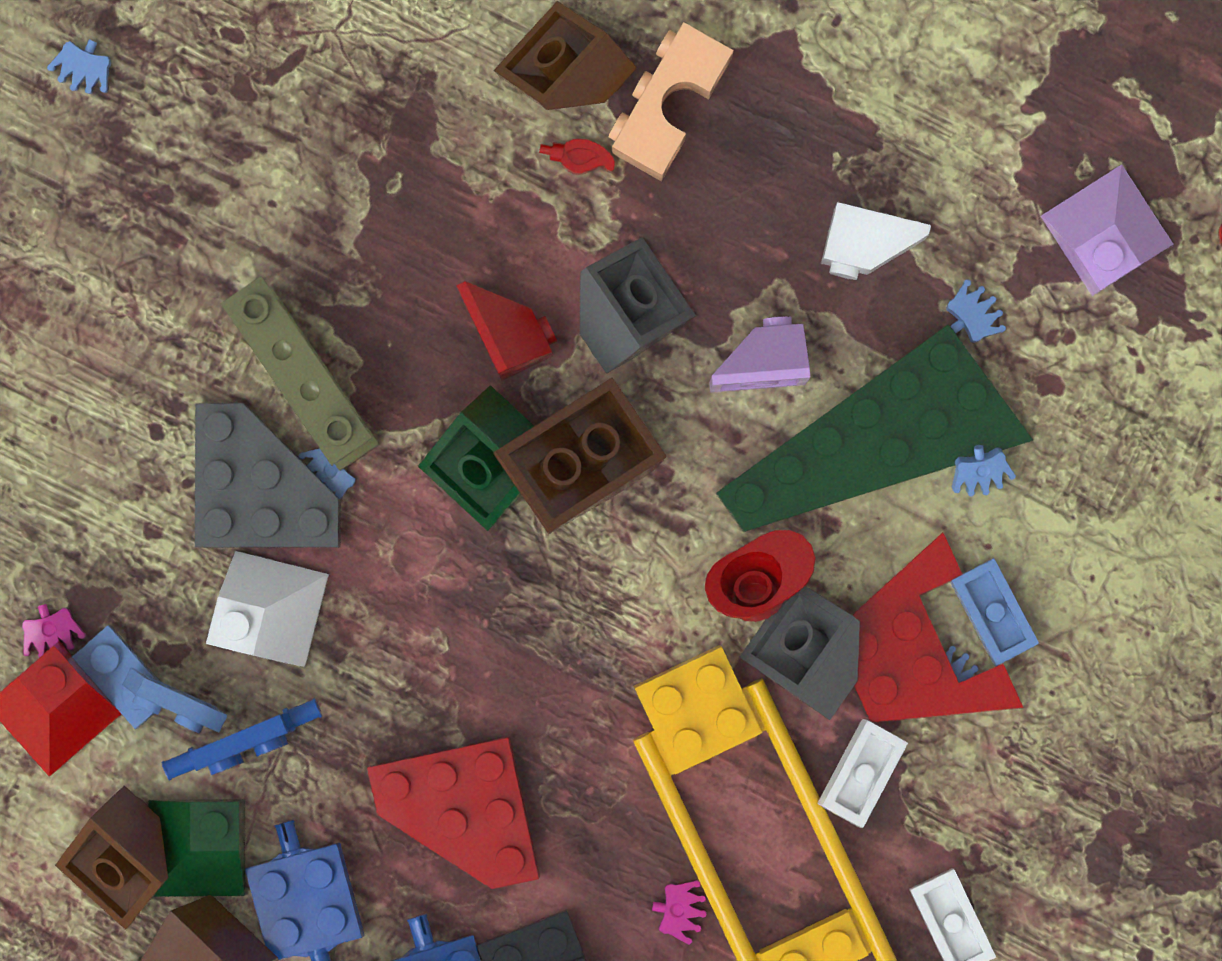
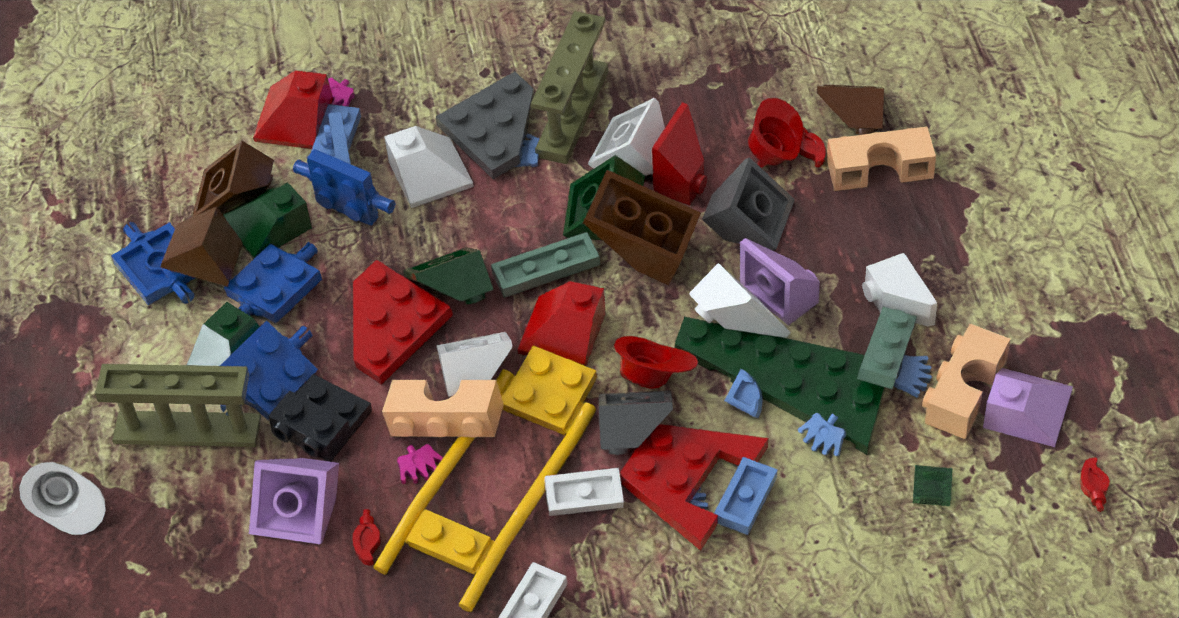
camera: 55 degrees right, 35 degrees down
none -> light nougat arch [382,380,504,437]
none -> dark green slope [403,247,493,305]
none -> white slope [437,332,512,397]
none -> sand green plate [491,232,600,298]
none -> red slope [518,281,606,366]
none -> white slope [588,98,665,176]
none -> white slope [689,263,791,338]
none -> medium blue tile [724,369,763,418]
none -> red piece [748,98,803,168]
none -> sand green plate [857,307,917,389]
none -> clear green tile [912,465,953,506]
none -> light nougat arch [922,324,1010,439]

